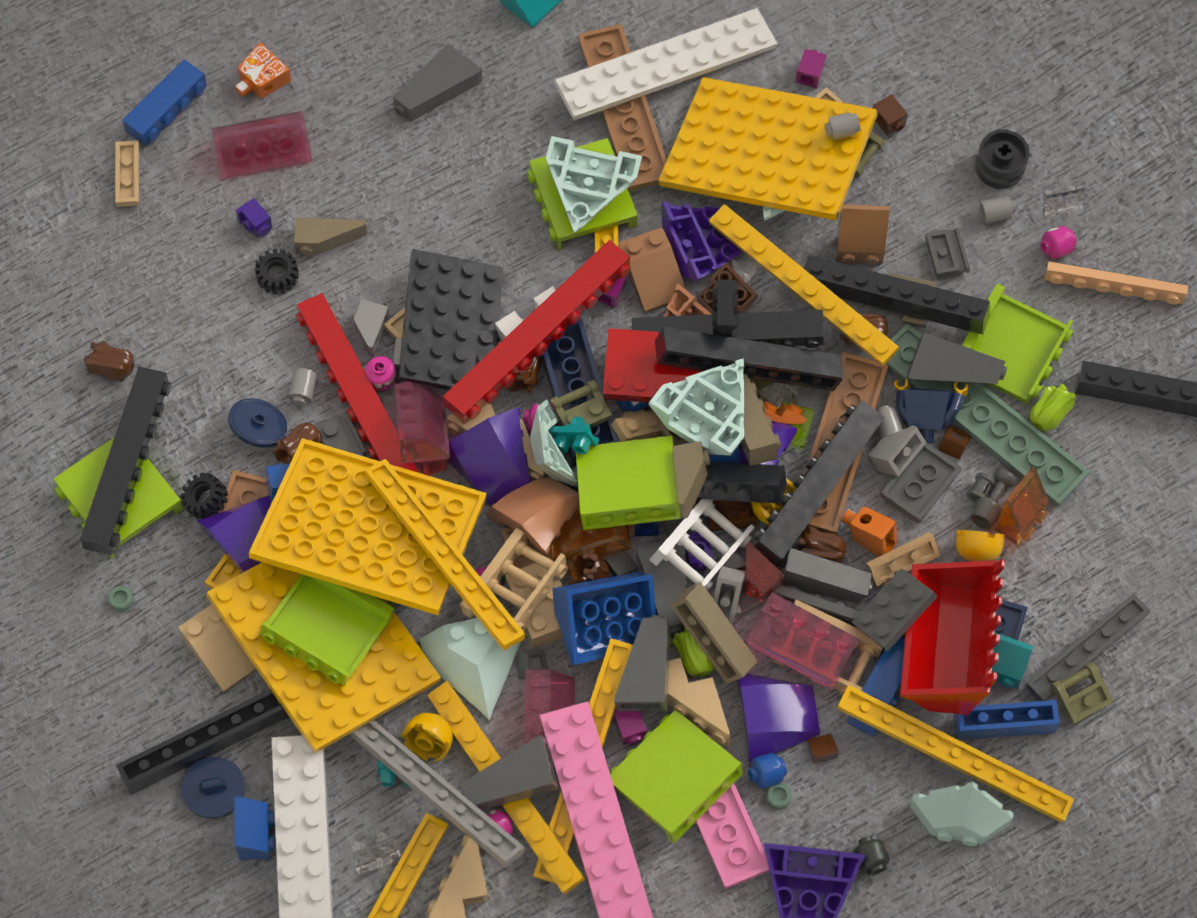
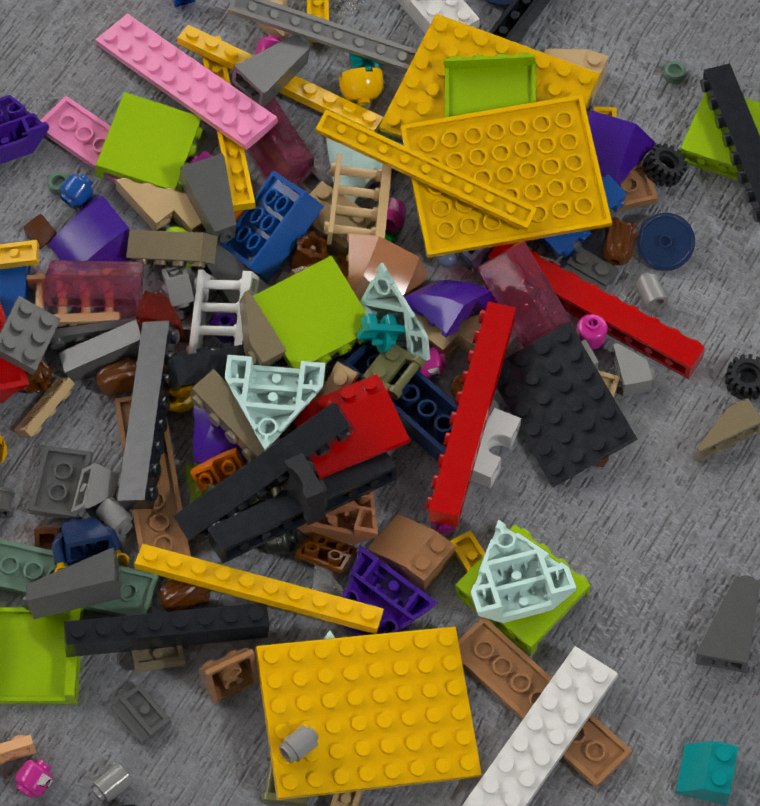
camera: 155 degrees right, 5 degrees down
orange torso [841,507,898,557] -> none

